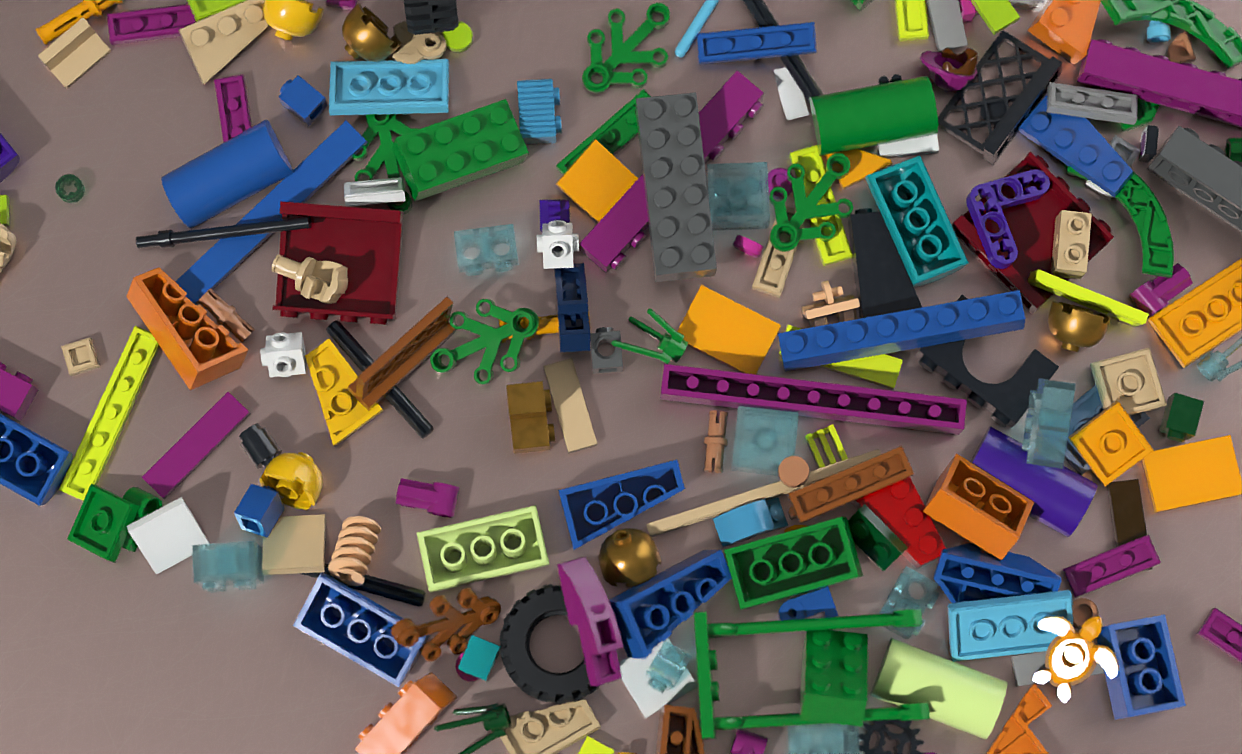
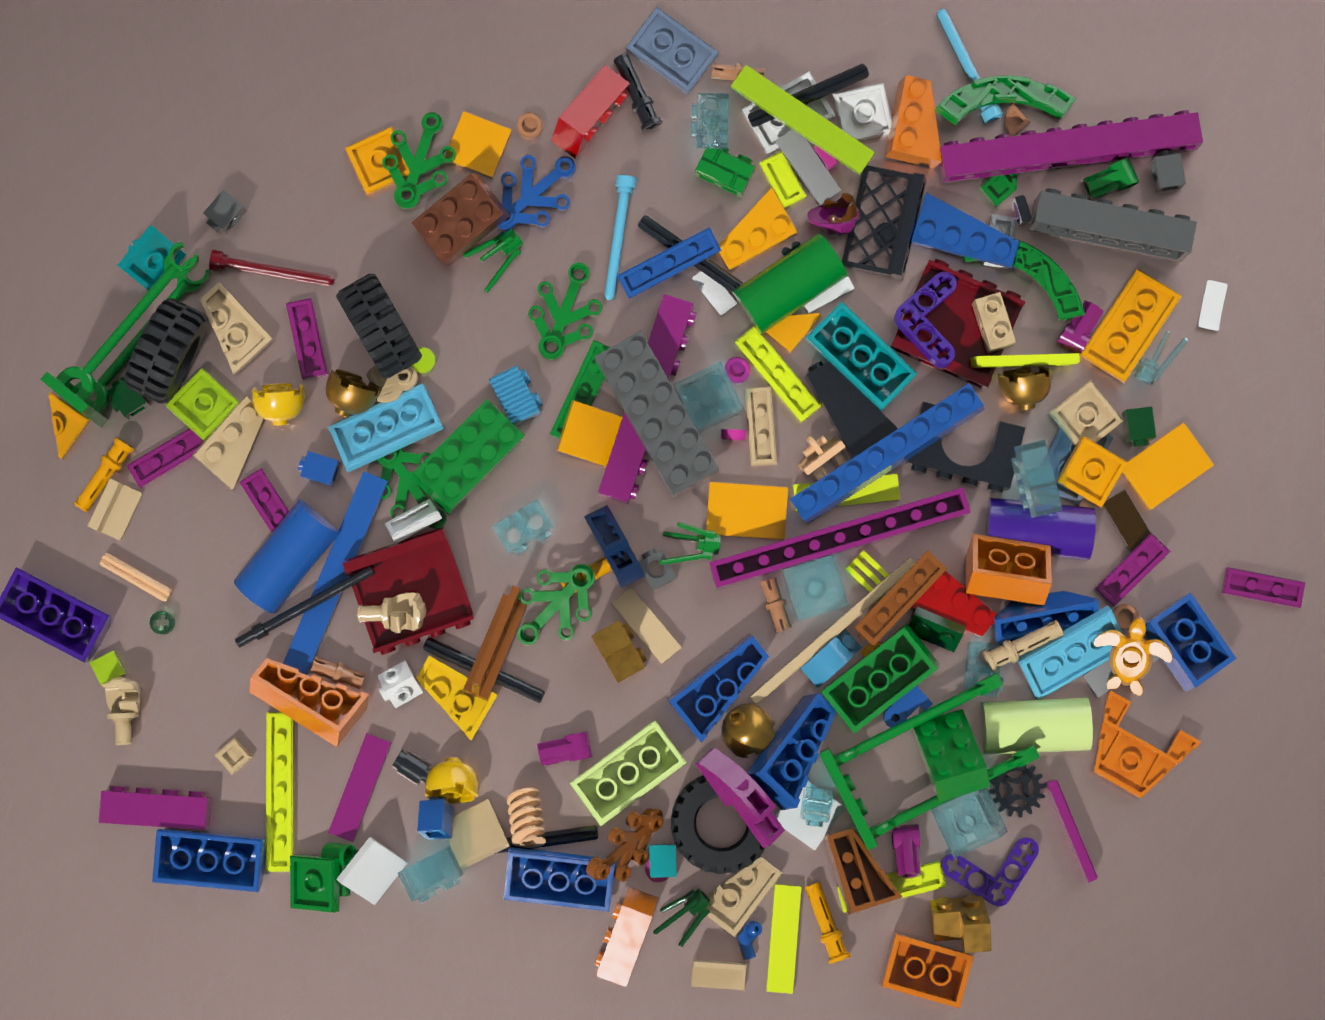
camera: 20 degrees left, 5 degrees up
white brick [537,220,579,269] -> none
dark purple tile [539,199,570,232] -> none
green plant [769,153,853,252] -> none
nougat tile [778,456,809,488] -> none
light grey tile [1047,82,1138,125] -> none
none -> light nougat axle [100,553,172,602]
none -> light orange wing [718,188,797,271]
none -> tan pin [983,620,1064,673]

